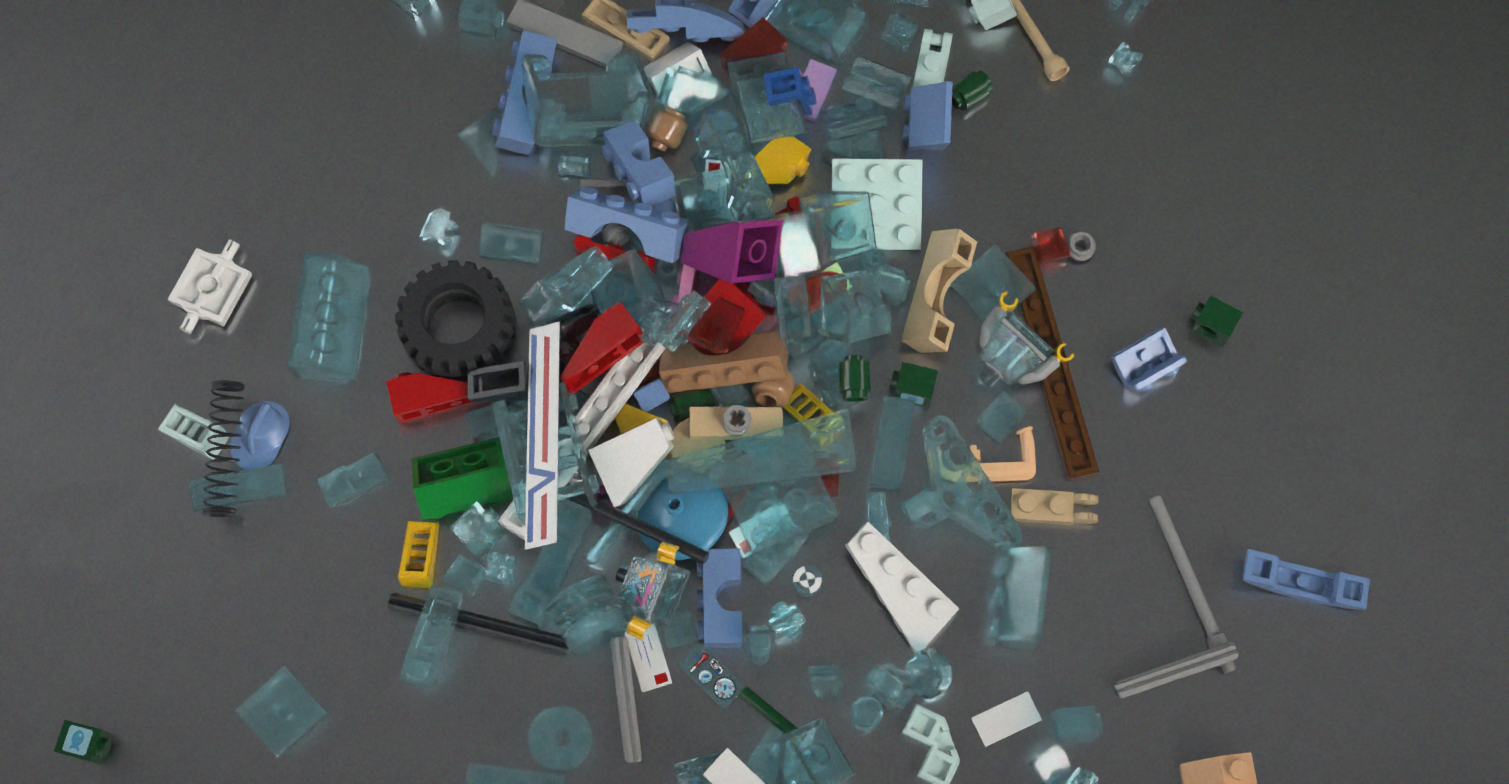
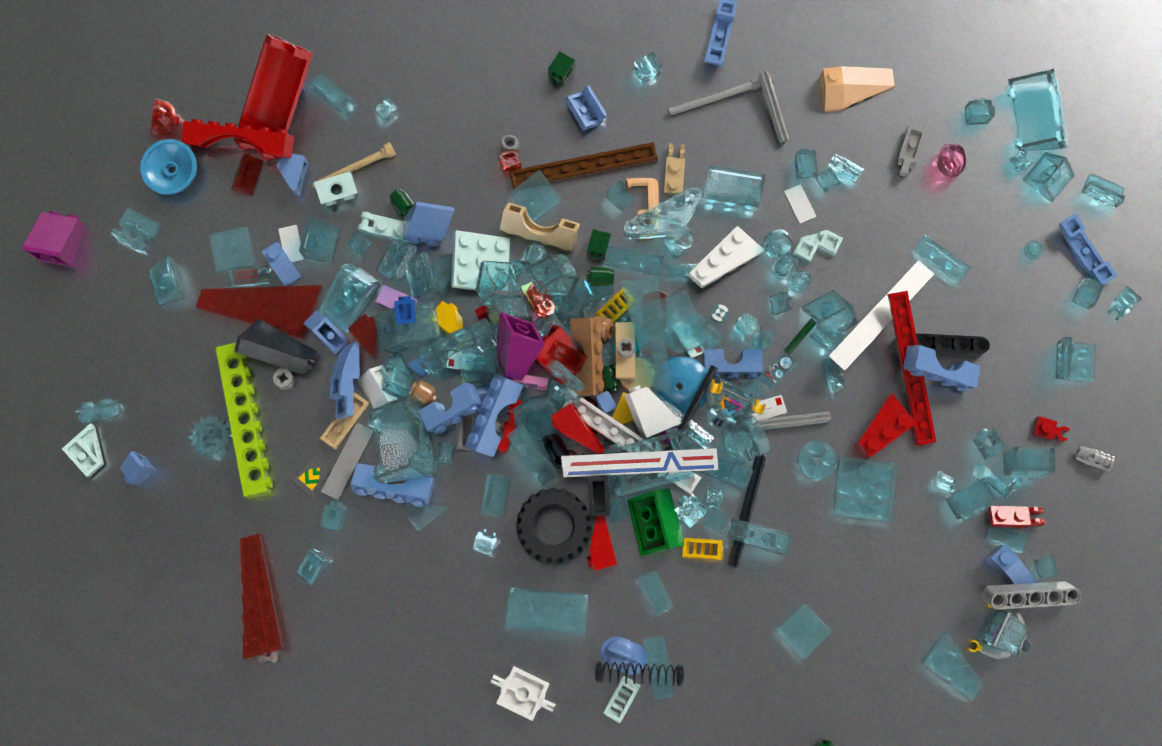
camera: 90 degrees left, 5 degrees up
clear light blue slope [774,275,811,340] -> none
clear light blue torso [979,291,1074,387] -> none
none -> clear light blue brick [632,51,663,84]

